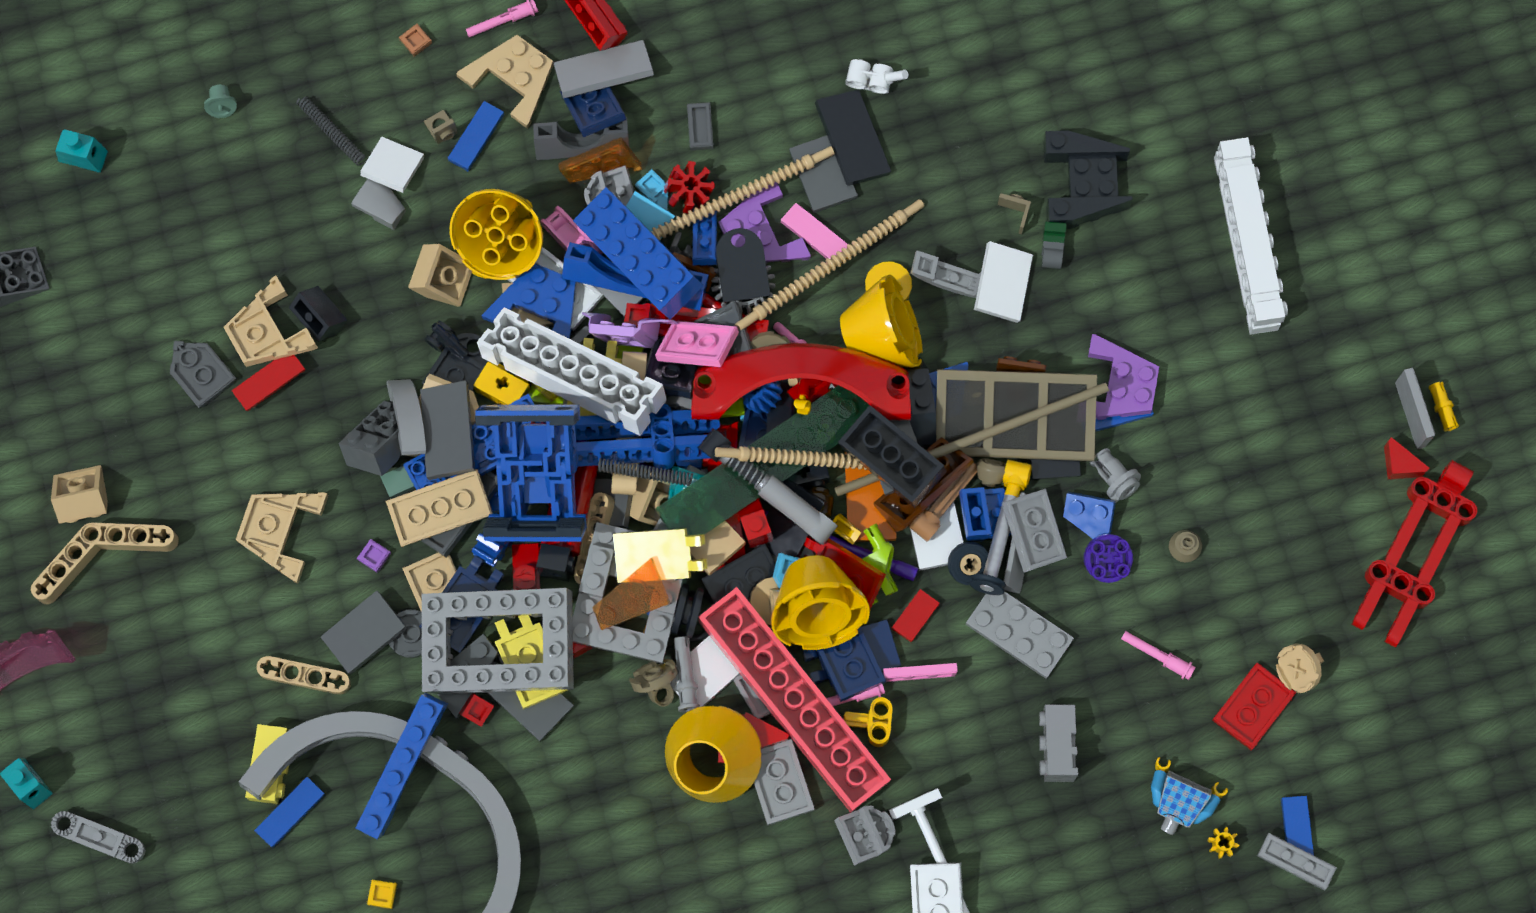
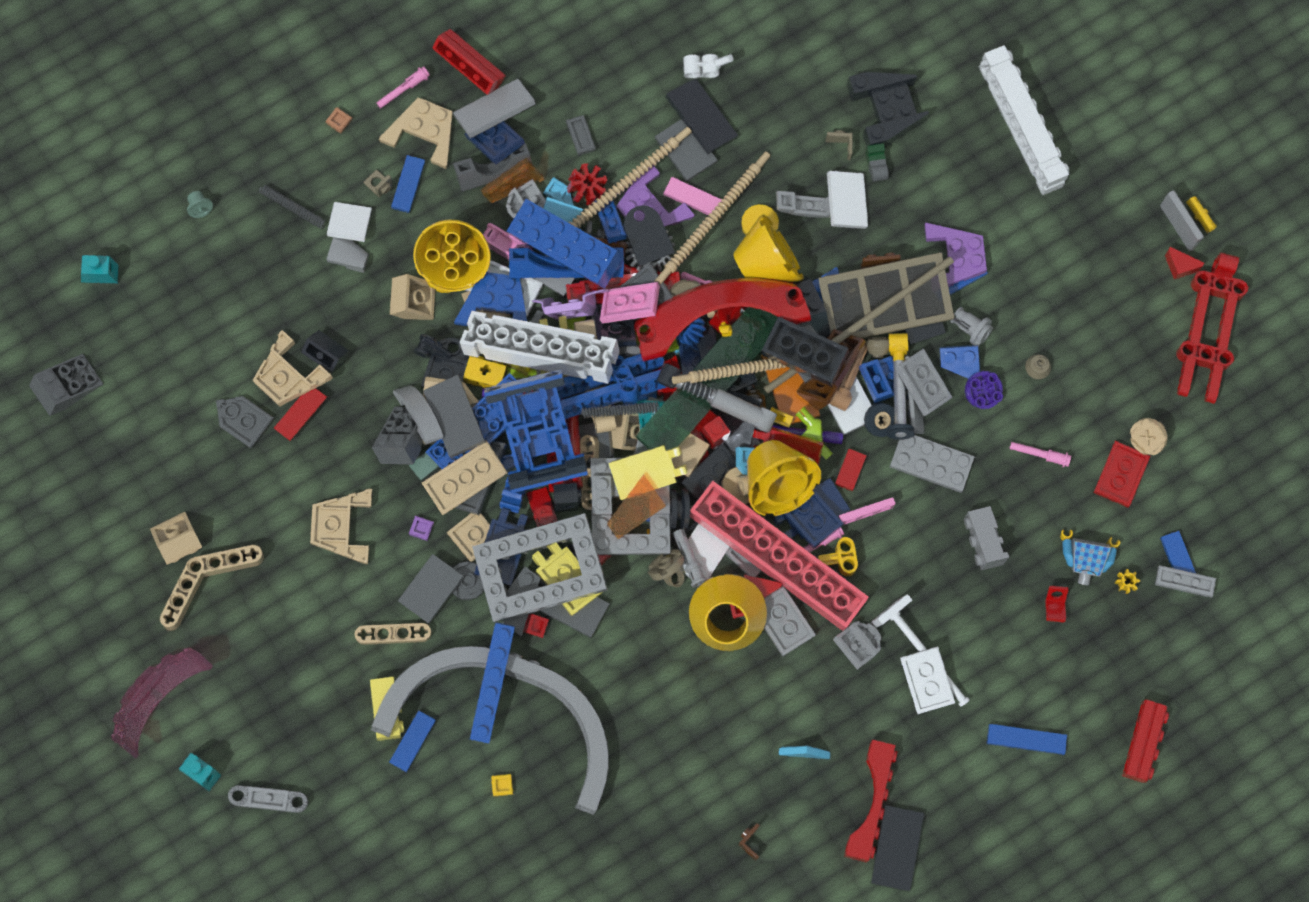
camera: 25 degrees left, 0 degrees up
none -> red bracket [1045,586,1068,622]

